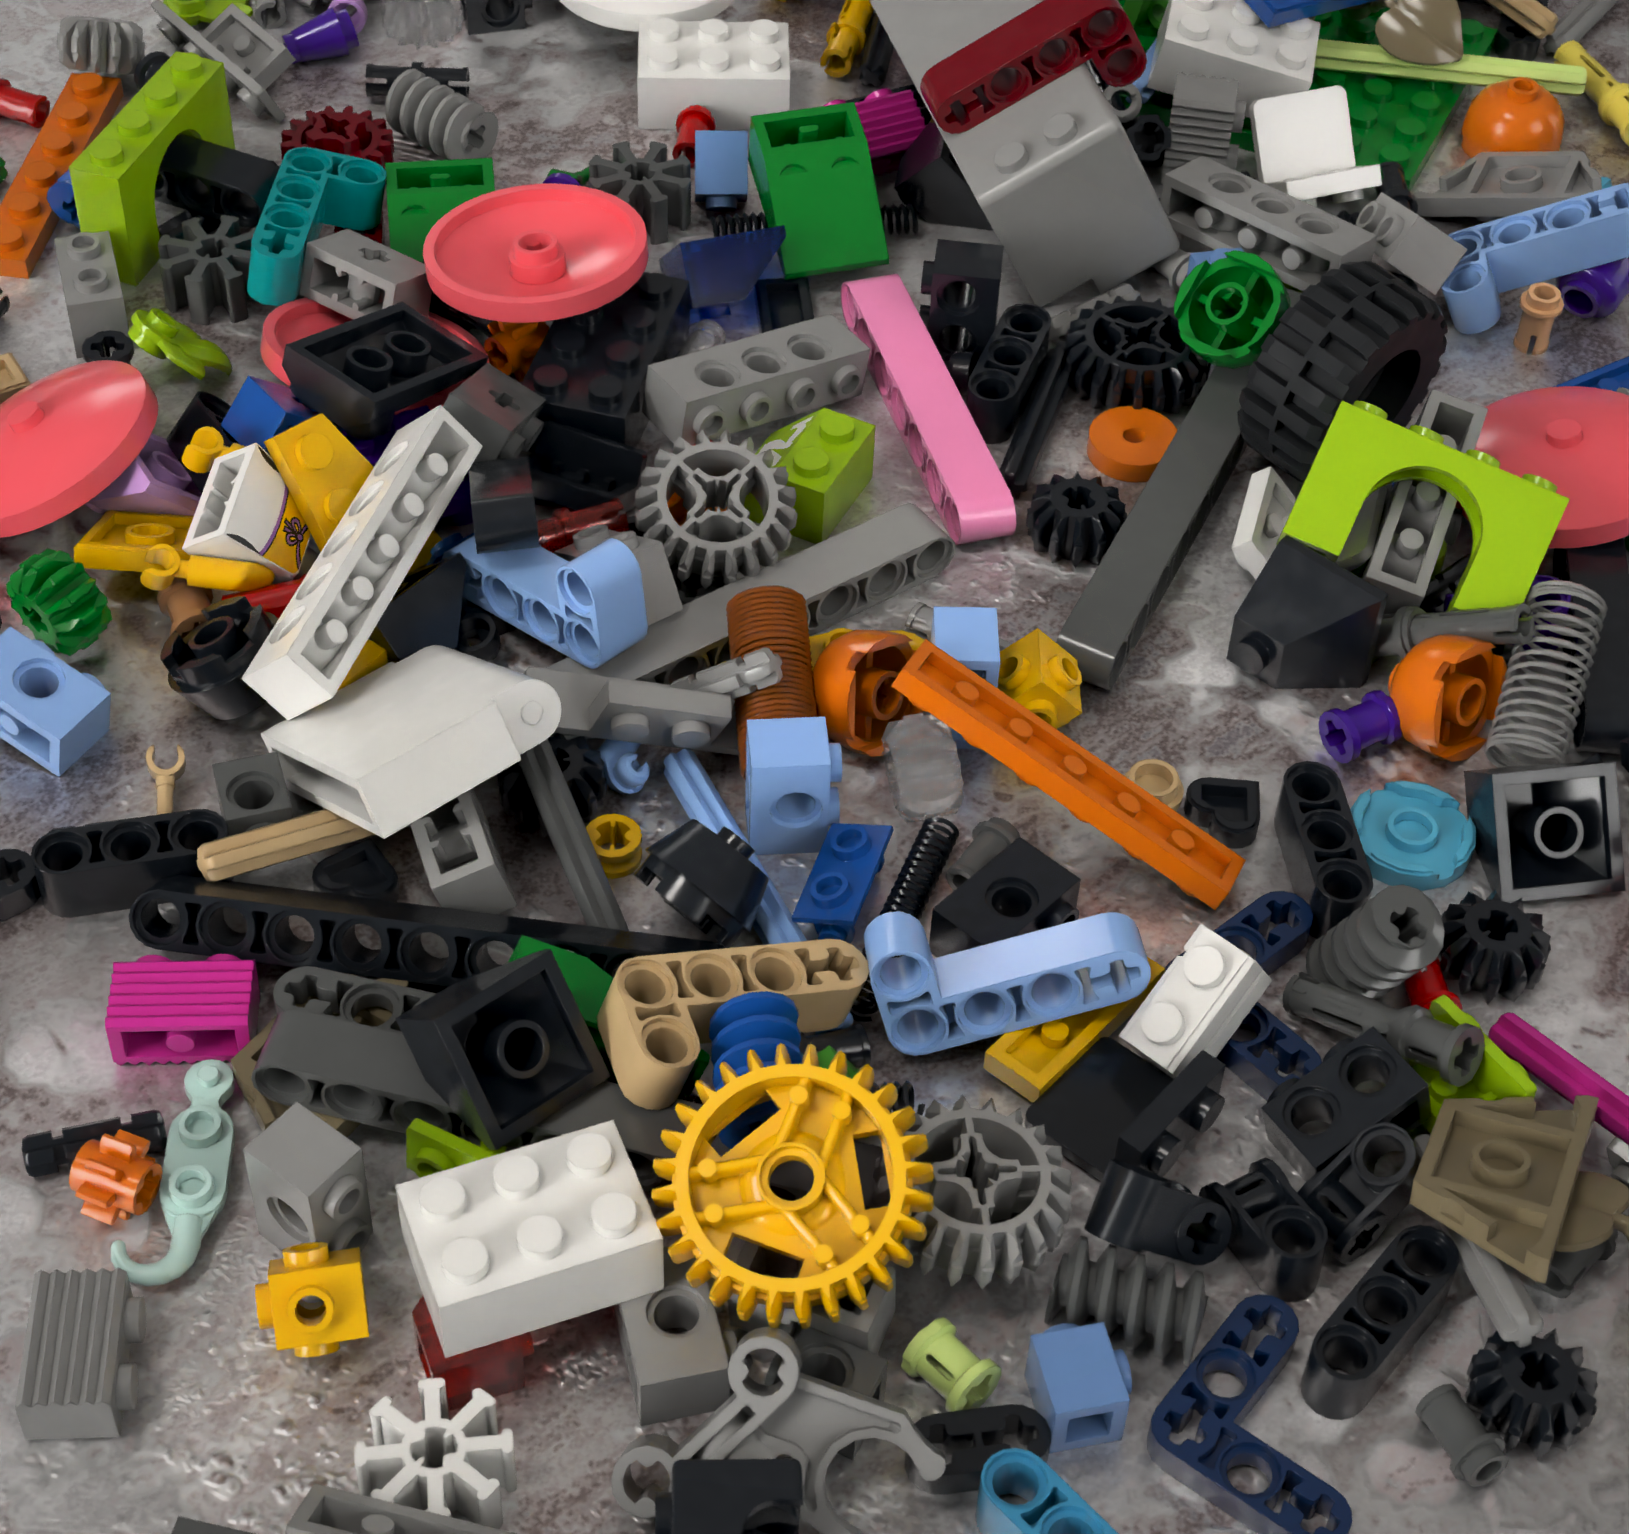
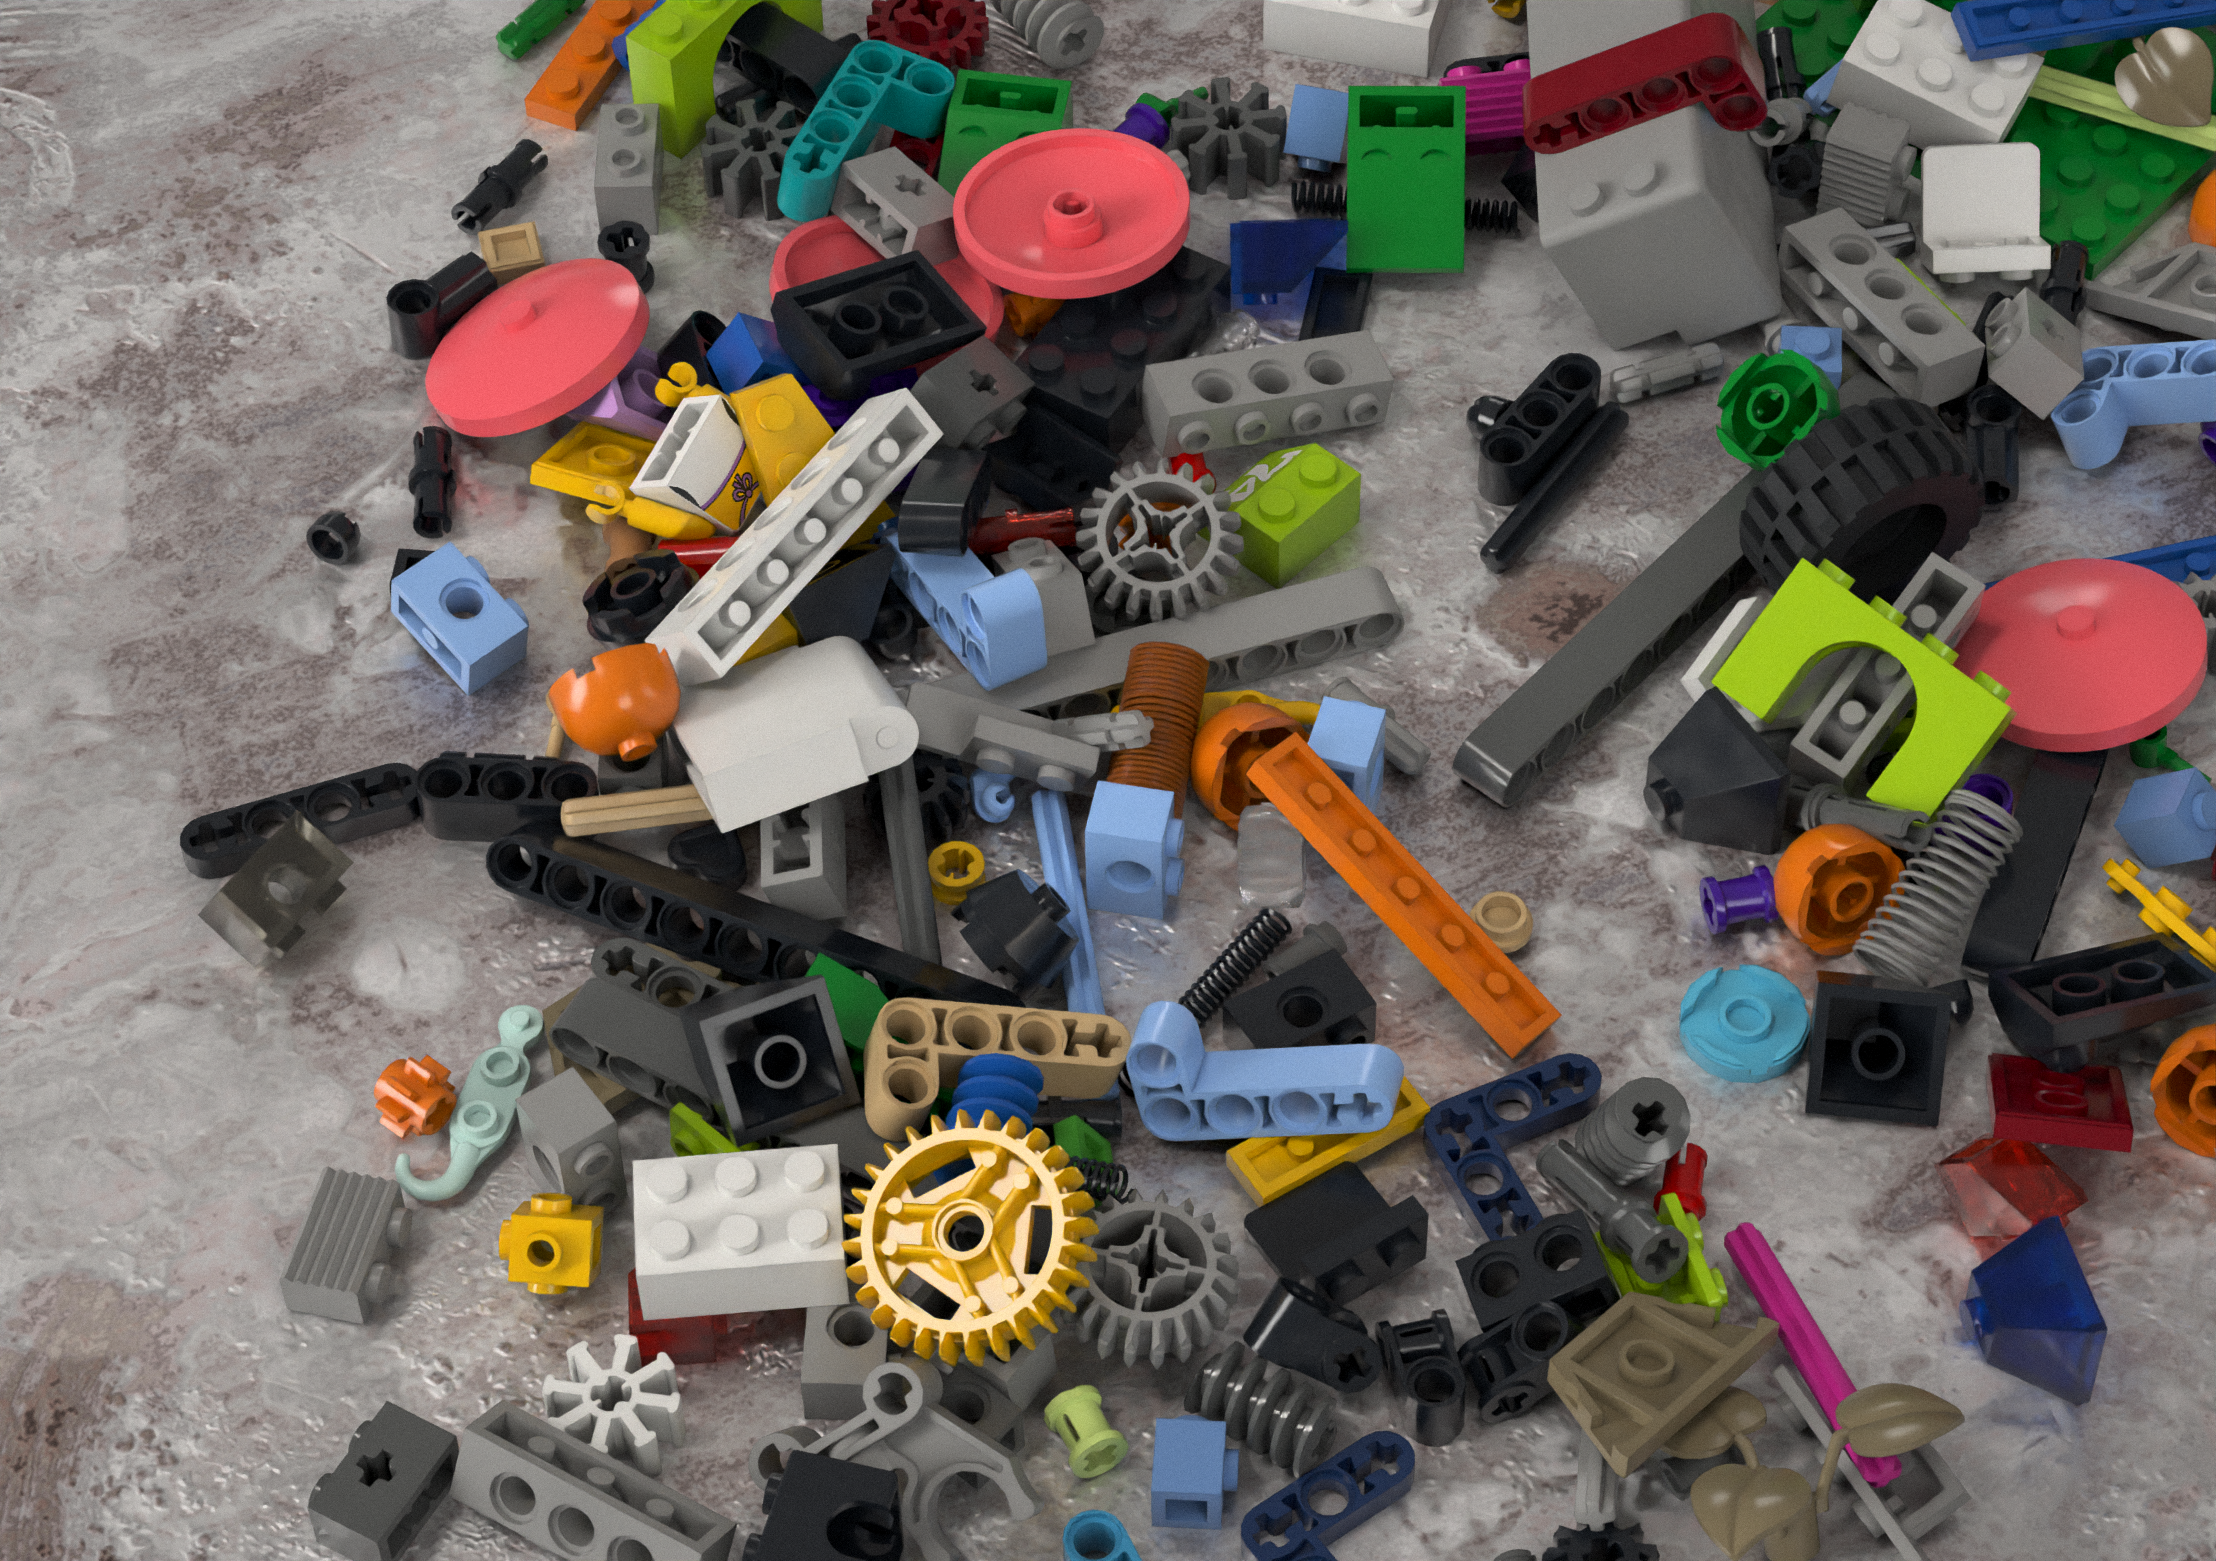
camera: 20 degrees right, 5 degrees up
green gear [6,548,112,656] -> none
black axle [22,1110,167,1177] -> none
dark pink brick [105,954,261,1066] -> none
lime plate [128,308,232,380] -> none
red pin [672,105,716,168] -> none
blue hinge [791,823,894,943] -> none
bright pink beam [841,274,1016,545] -> none
black beam [905,1404,1051,1495] -> none
black brick [919,239,1004,359] -> none
yellow brick [997,628,1082,729] -> none
black gear [1026,472,1127,569] -> none
black gear [1063,295,1211,414] -> none
orange piece [1087,406,1177,483] -> none
white brick [1119,924,1272,1079] -> none
black tile [1183,777,1260,849] -> none
black beam [1274,761,1373,939] -> none
black beam [1301,1225,1459,1420] -> none
black gear [1438,890,1551,1005] -> none
light nougat pin [1513,282,1564,355] -> none
none -> orange cylinder [548,643,681,761]

